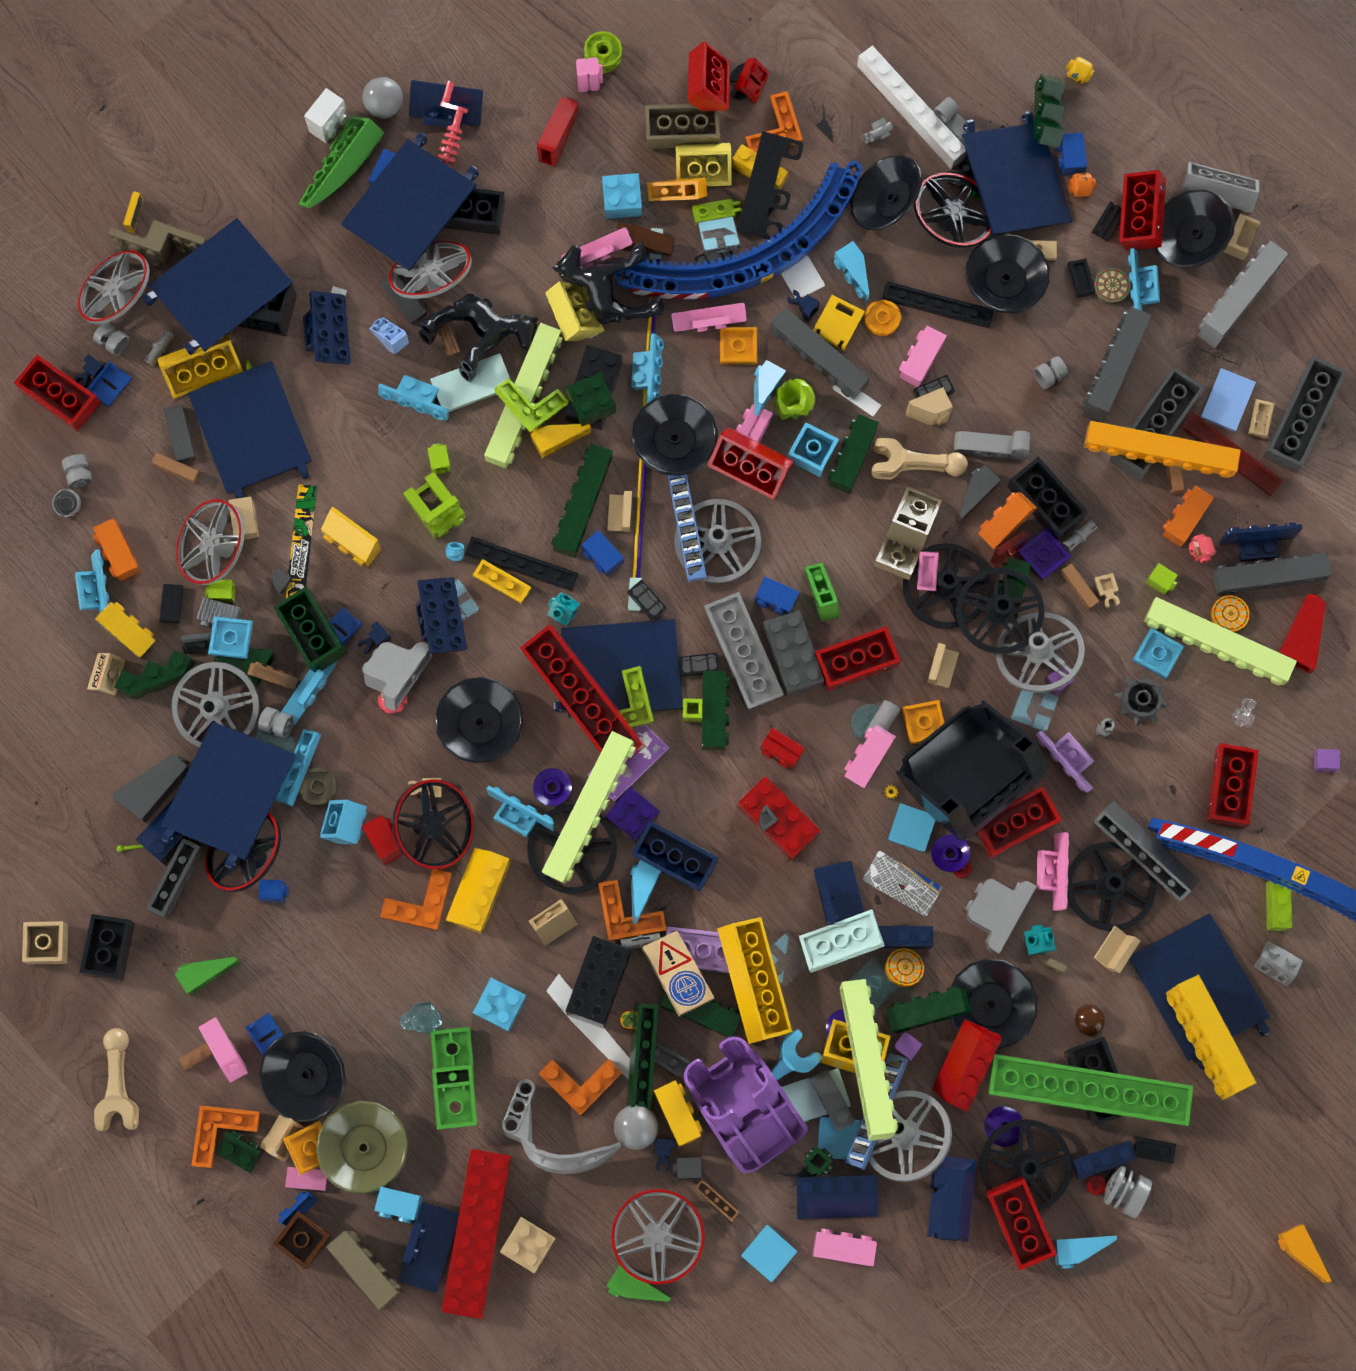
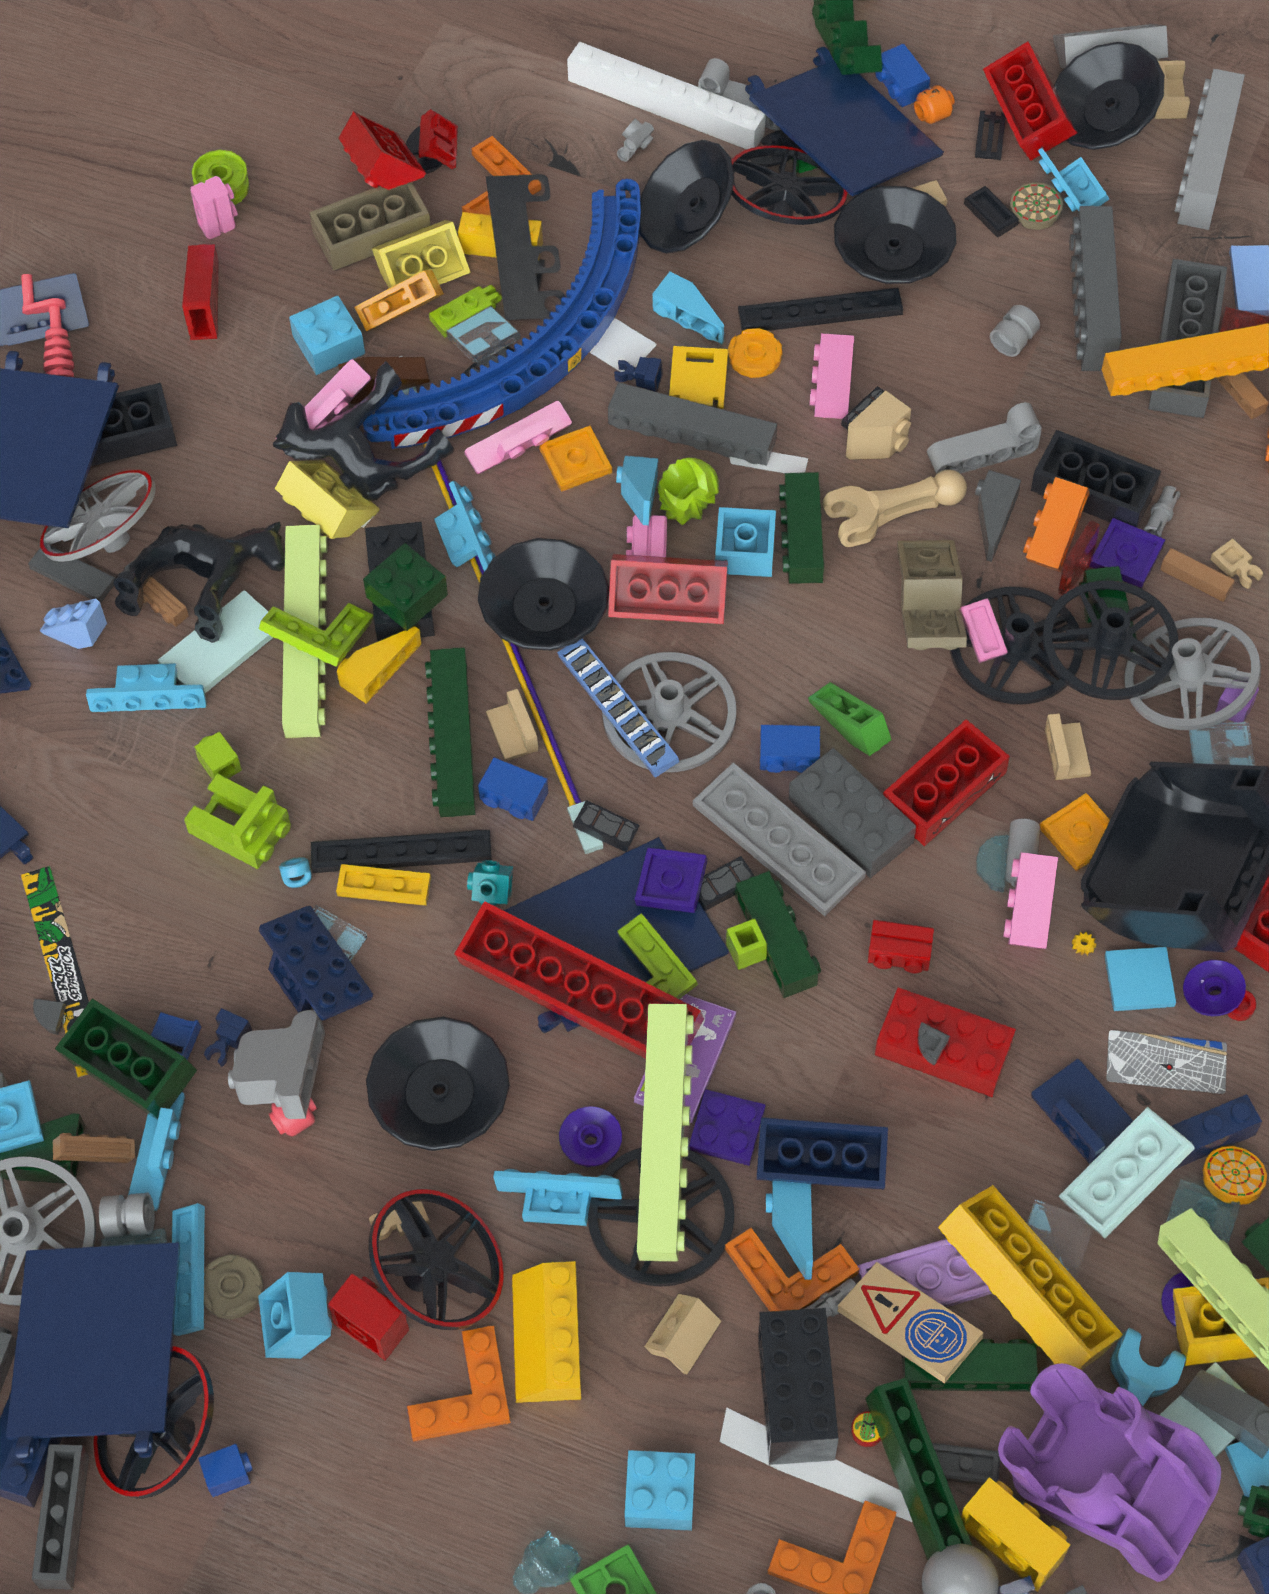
camera: 20 degrees left, 15 degrees down
yellow slope [321,507,382,568] -> none
none -> dark purple plate [635,848,707,913]

